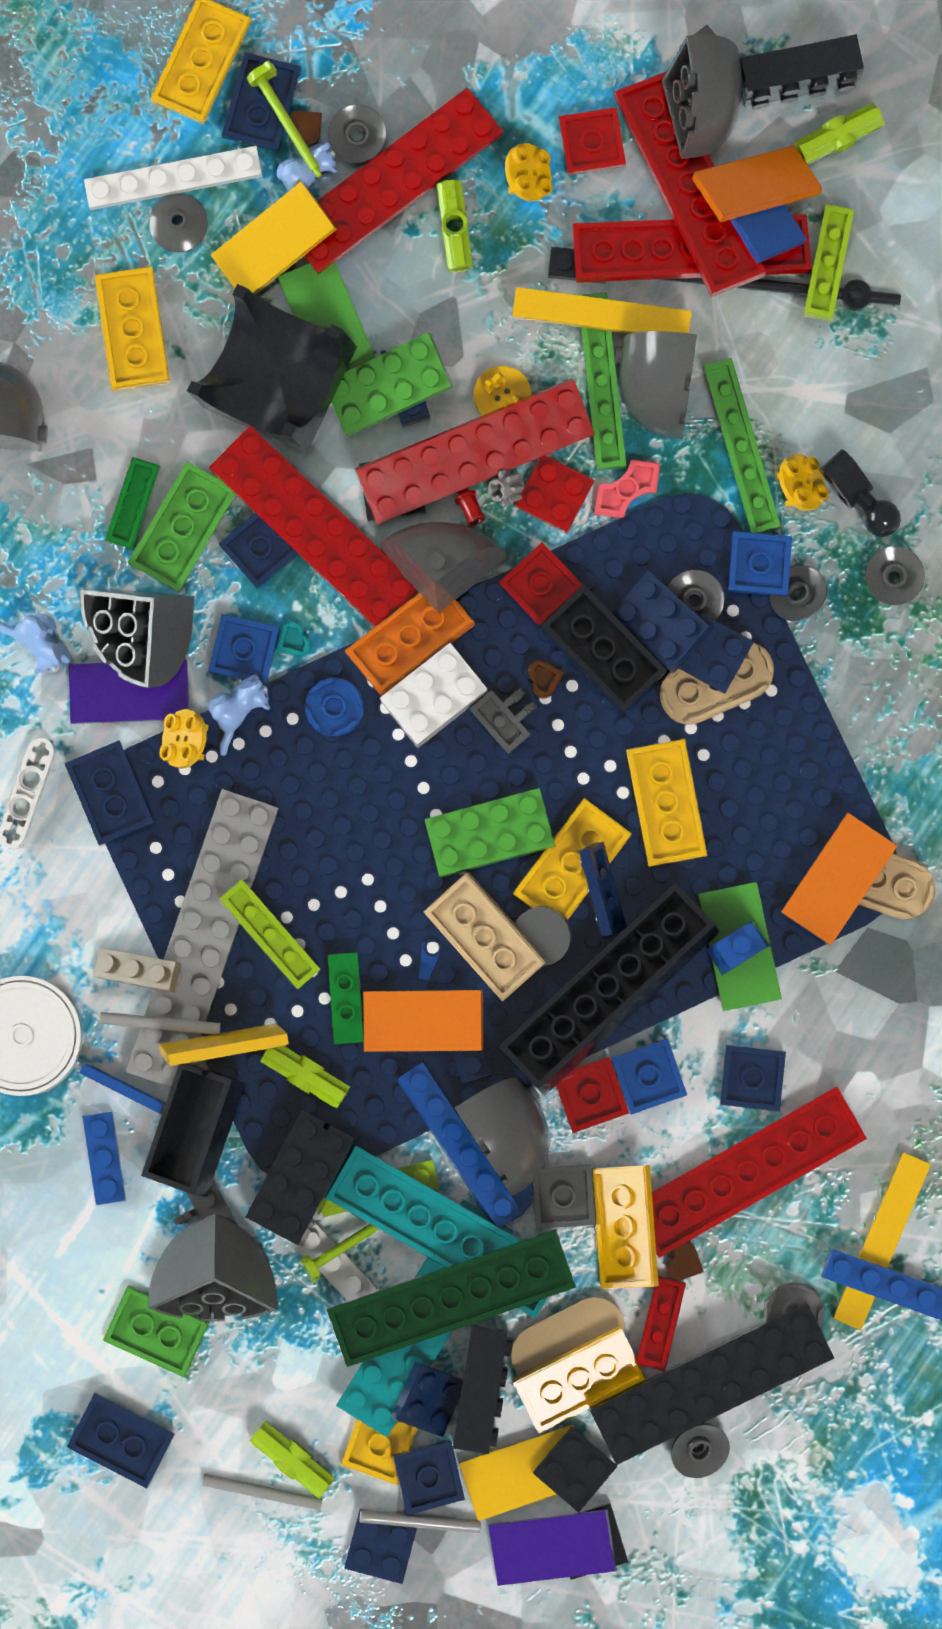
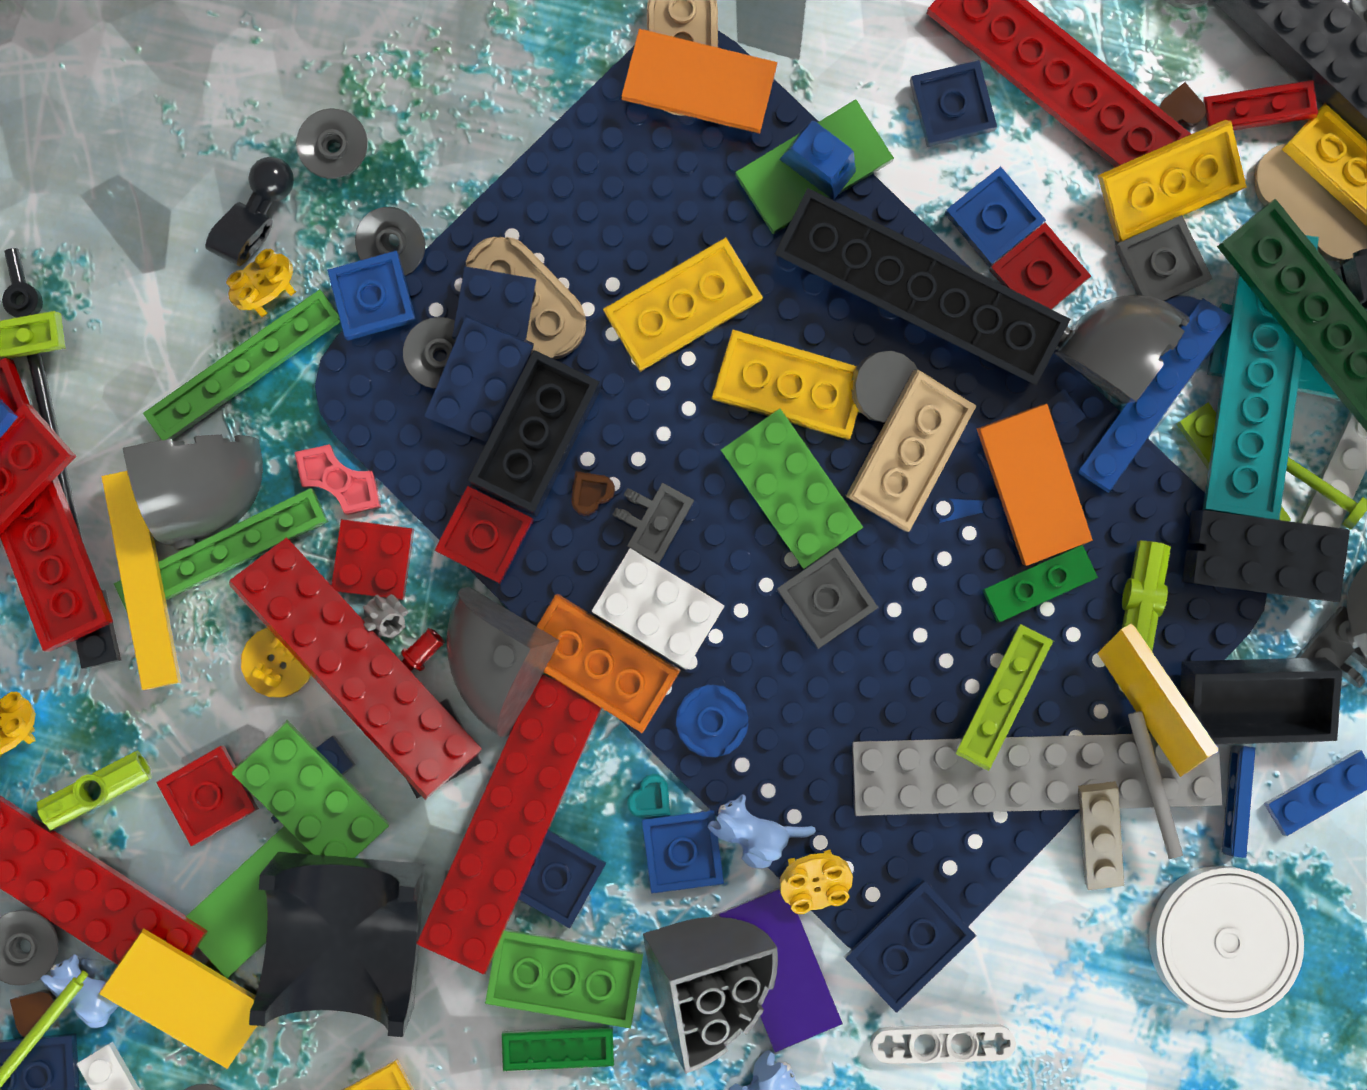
camera: 120 degrees left, 0 degrees up
dark blue plate [579,841,627,937] -> none
none -> red plate [156,745,259,846]
none -> dark grey plate [776,548,879,649]

